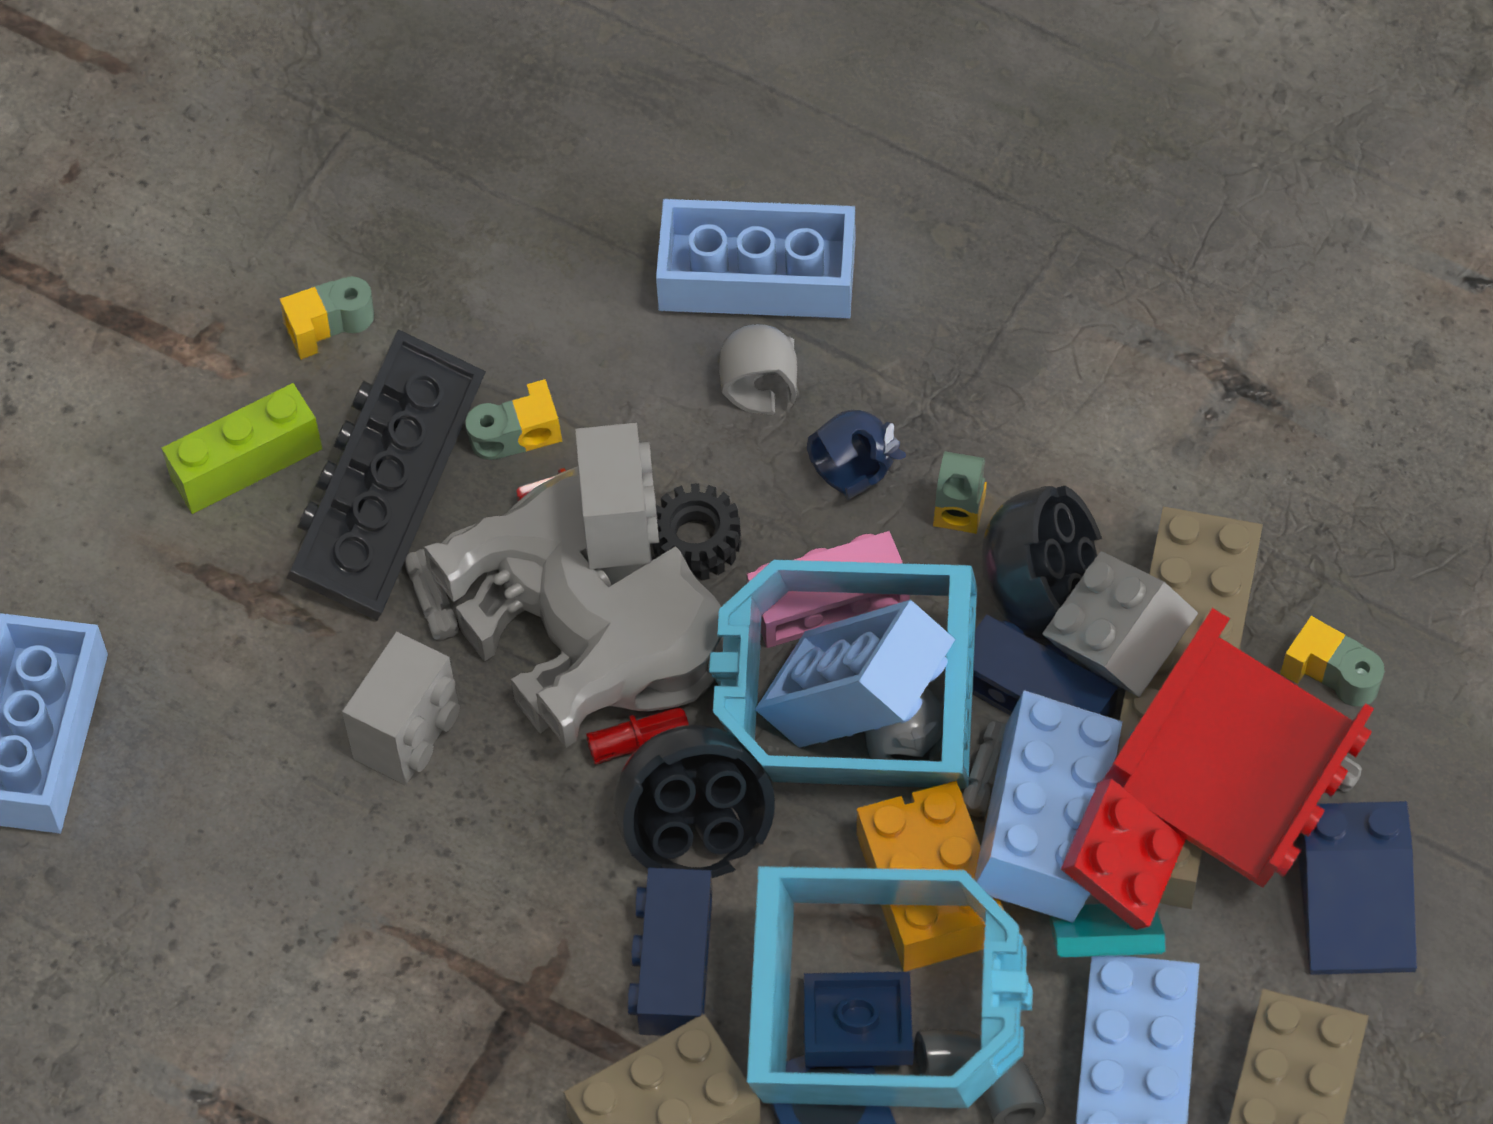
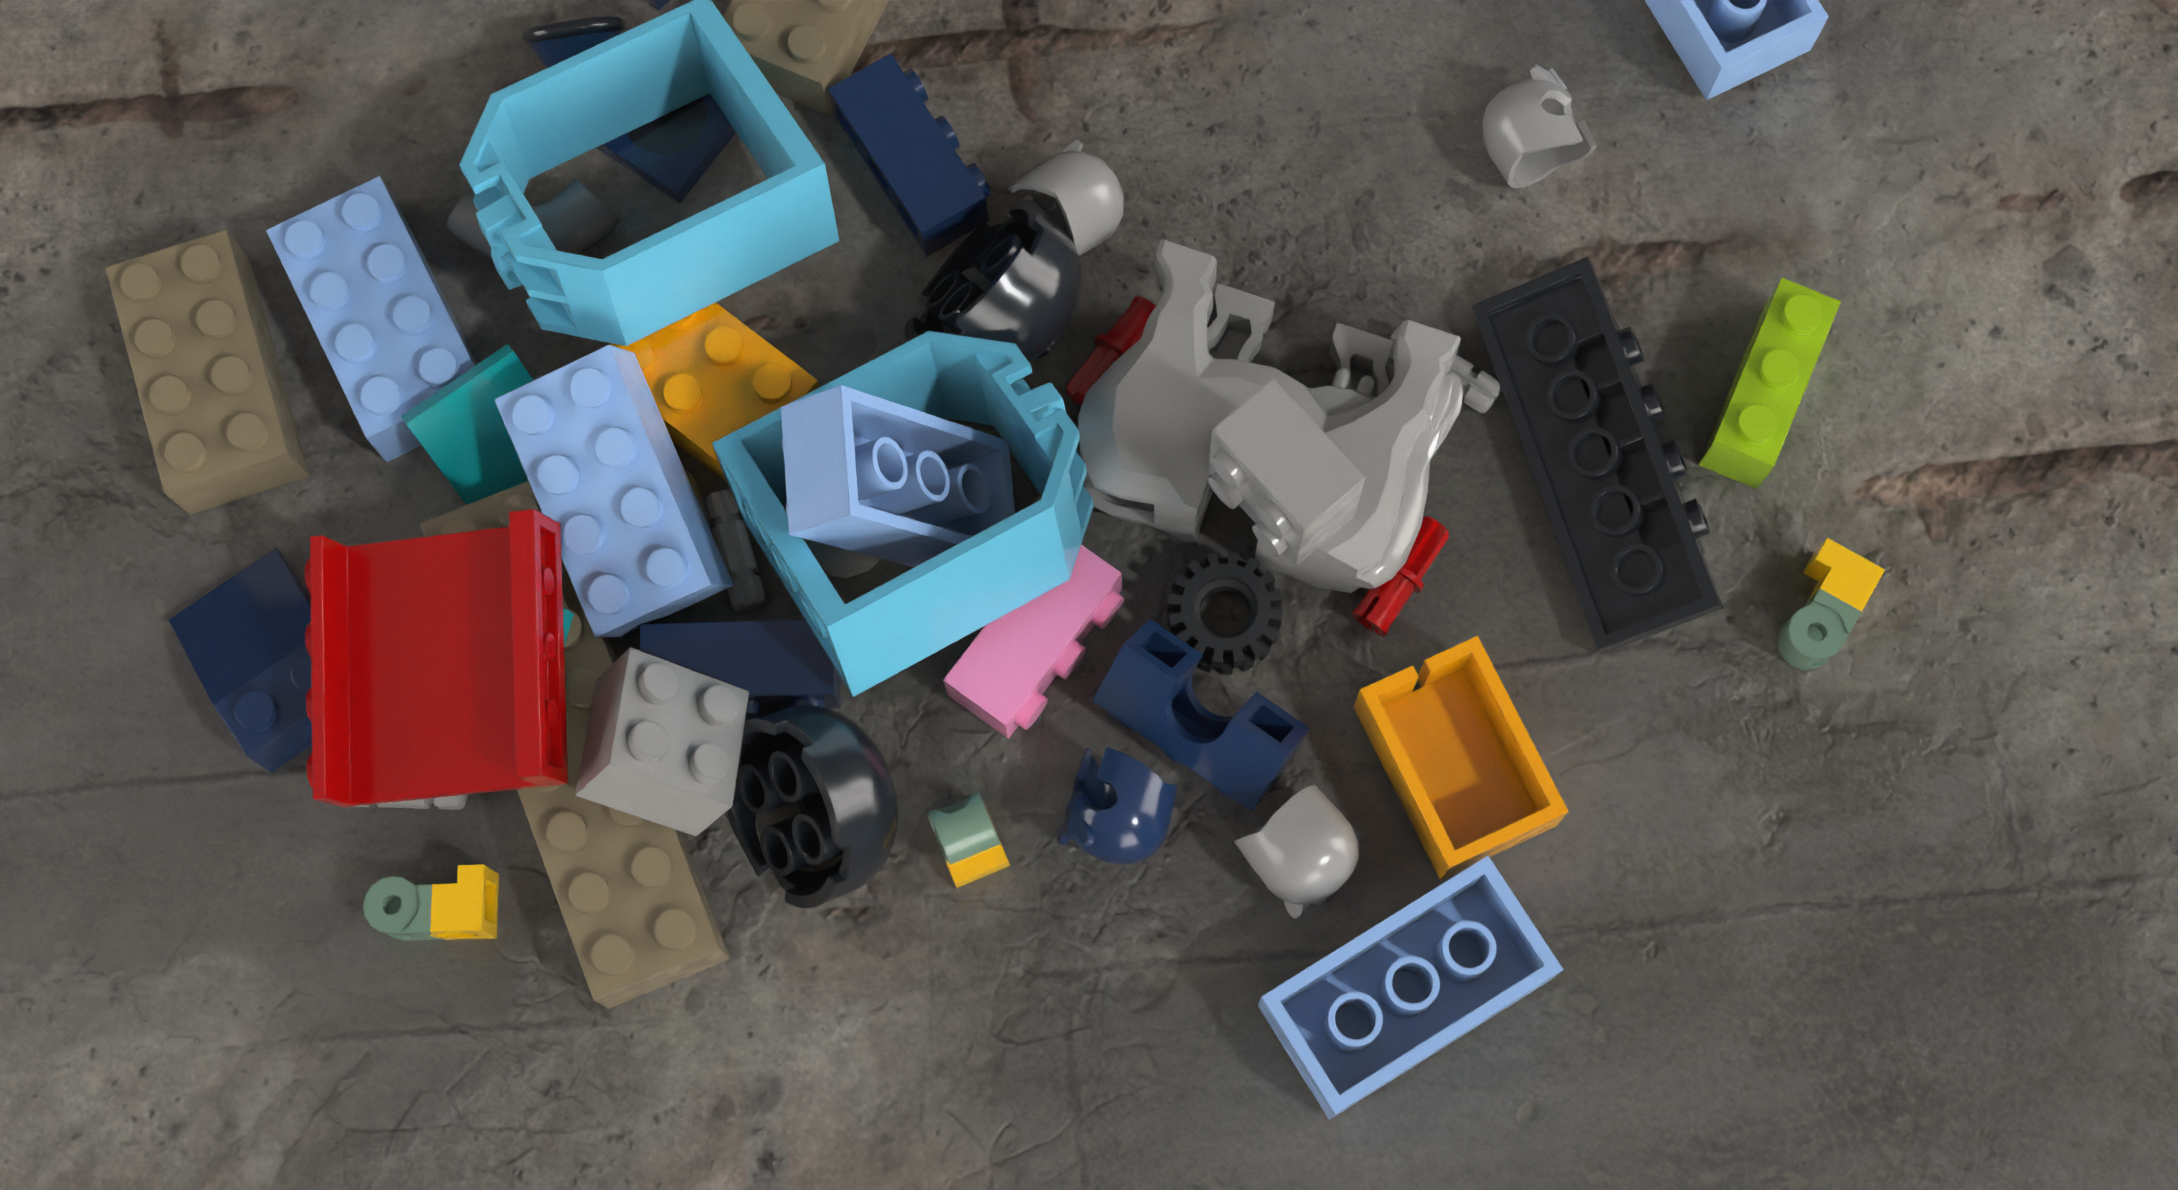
camera: 145 degrees right, 15 degrees up
light grey brick [342,631,460,785] -> none
leg [466,379,563,460] -> none
dark blue tile [804,971,913,1067] -> none
red plate [1061,778,1186,930] -> none
none -> light grey helmet [1007,140,1124,256]
none -> dark blue arch [1092,619,1310,811]
none -> light orange piece [1353,636,1569,880]
none -> light grey helmet [1480,64,1597,188]

